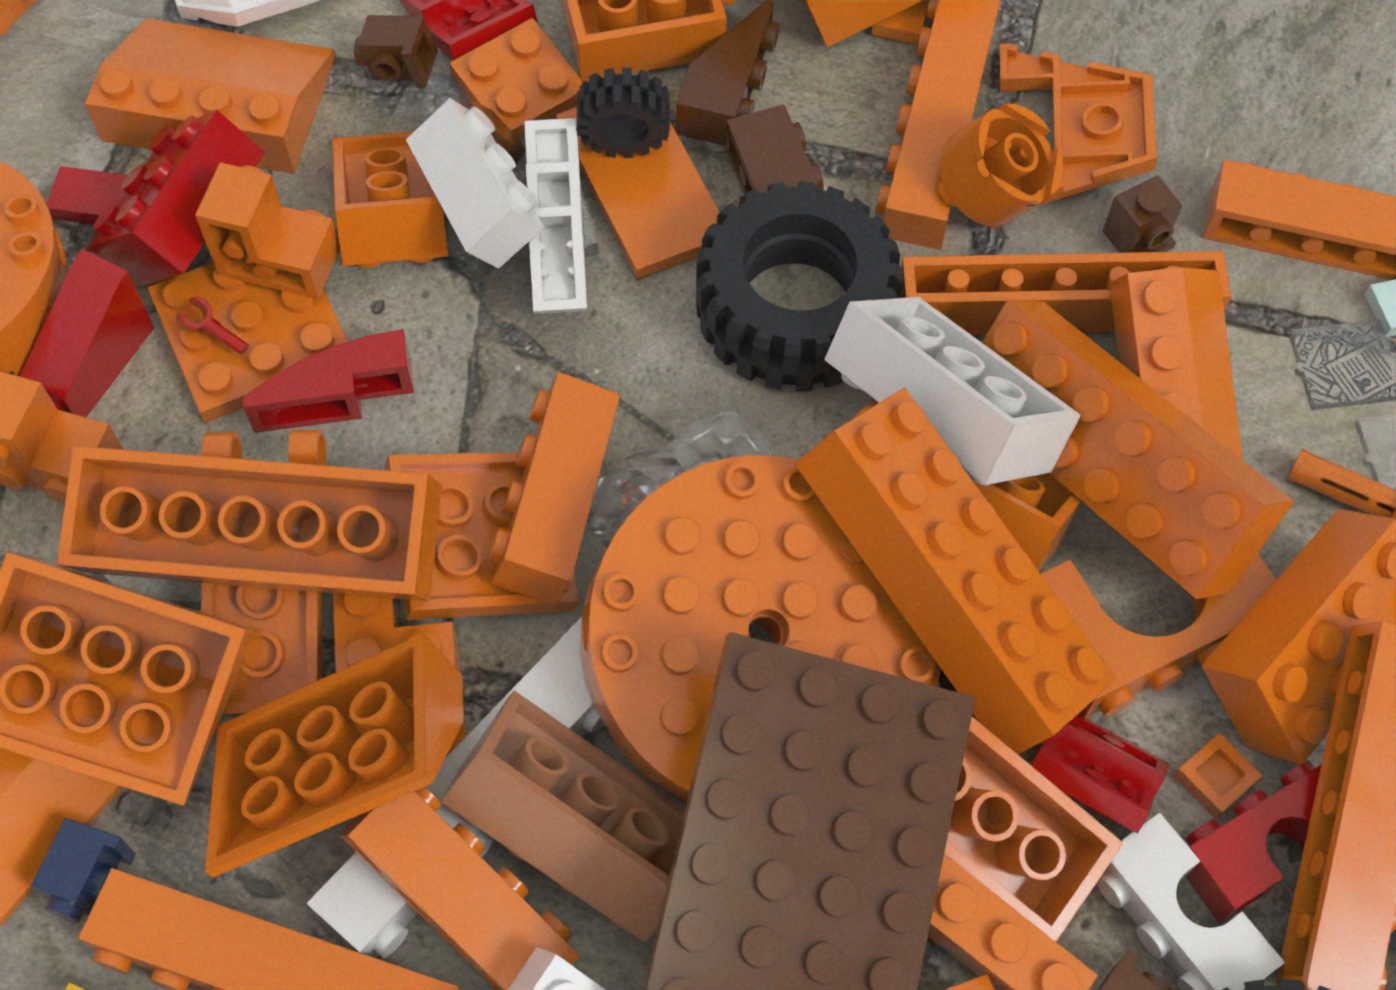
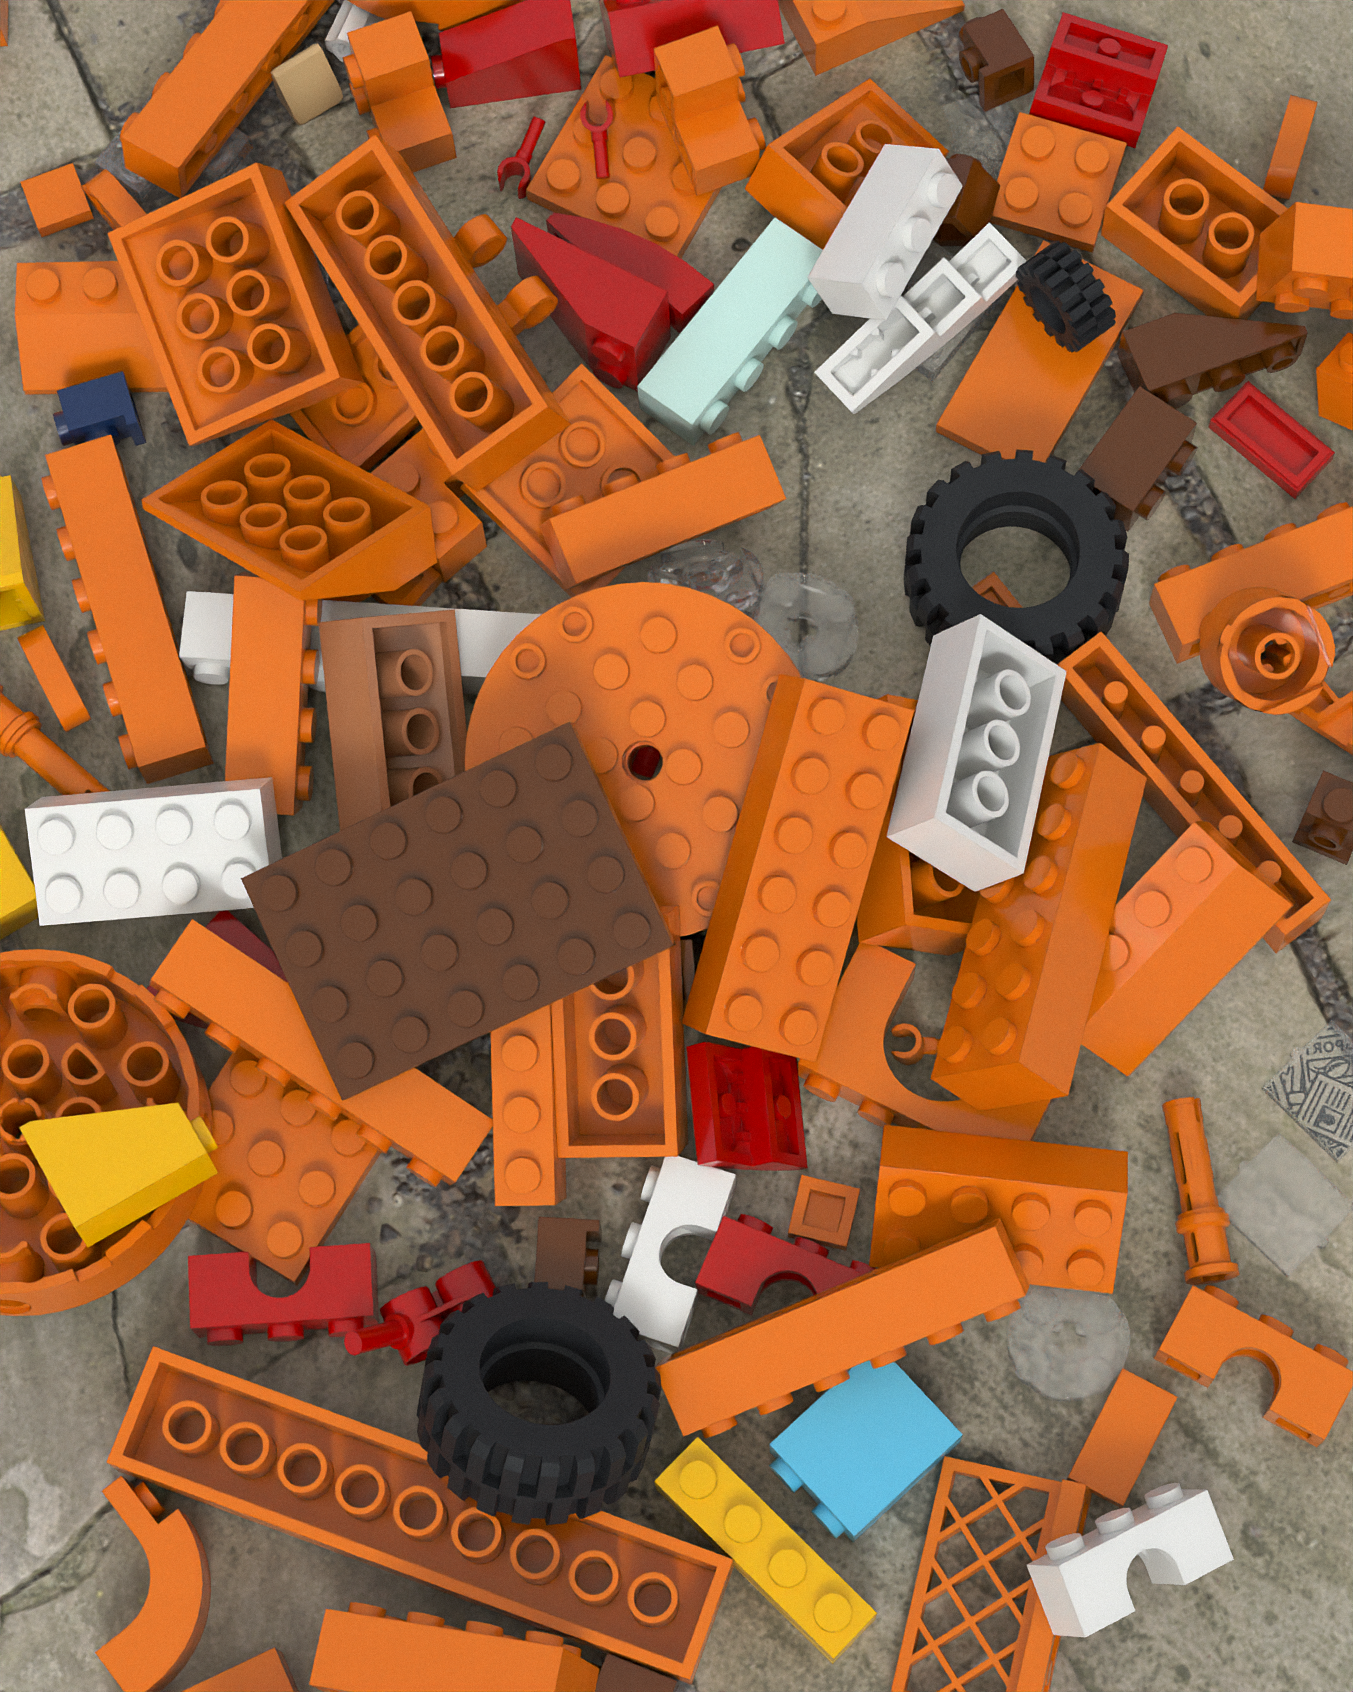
camera: 60 degrees right, 10 degrees up
none -> red hand [497,116,546,199]
none -> red slope [511,217,671,392]
none -> light aqua brick [637,217,823,446]
none -> orange hand [891,1023,940,1065]
none -> red tile [1208,381,1335,499]

